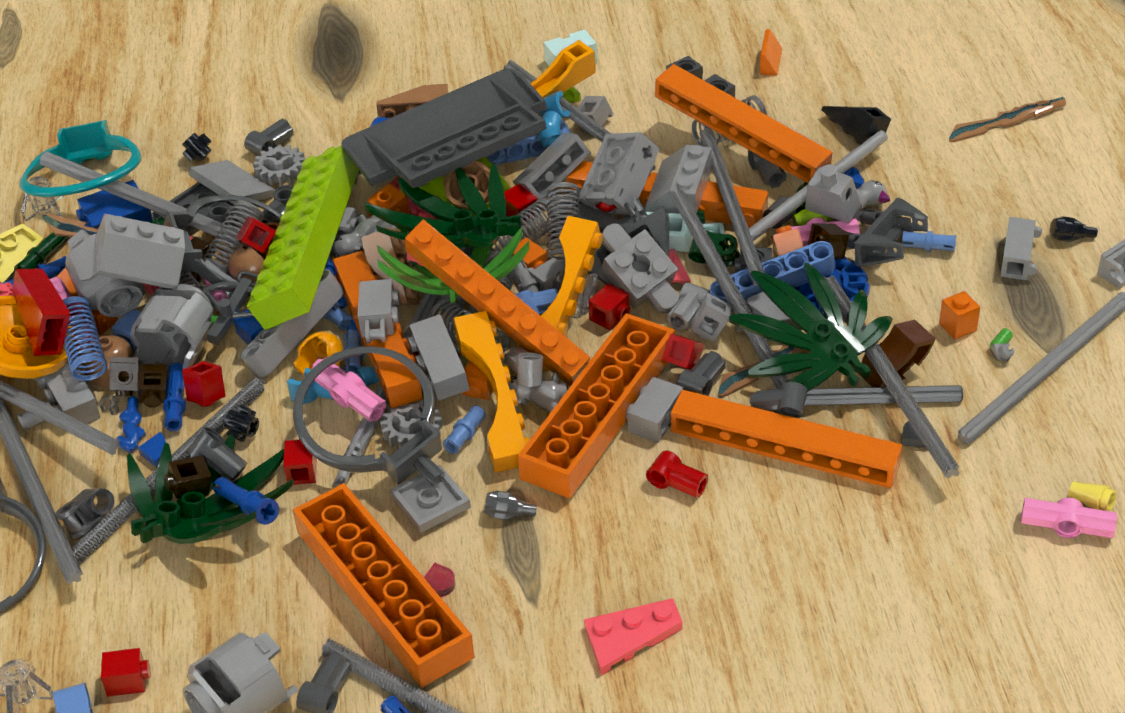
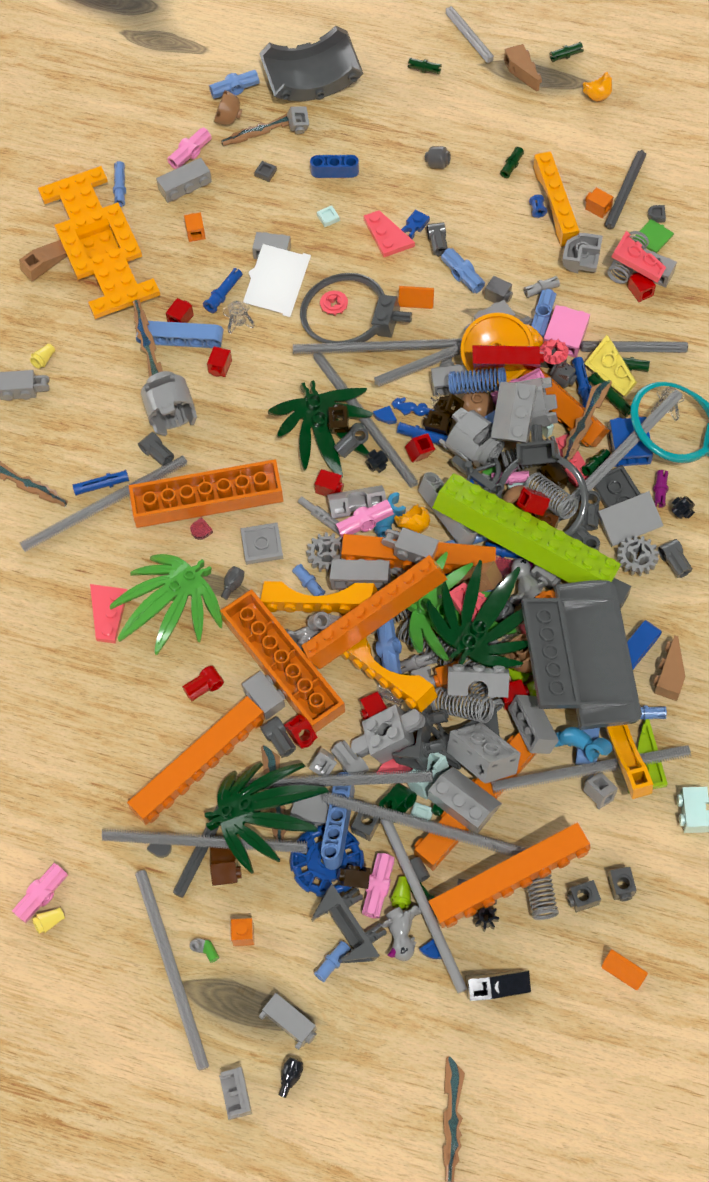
camera: 115 degrees right, 20 degrees up
flat silver piece [55,488,114,539] -> none
blue pin [213,477,279,525] -> none
dark grey brick [293,346,445,486] -> none
dark grey piece [750,382,808,418] -> none
orange brick [771,225,803,257] -> none
light grey torso [805,164,861,224] -> none
none -> bright green plant [110,554,223,655]
none -> light grey arch [327,485,386,519]
none -> light grey arch [447,664,509,698]
none -> magenta pin [653,470,669,508]

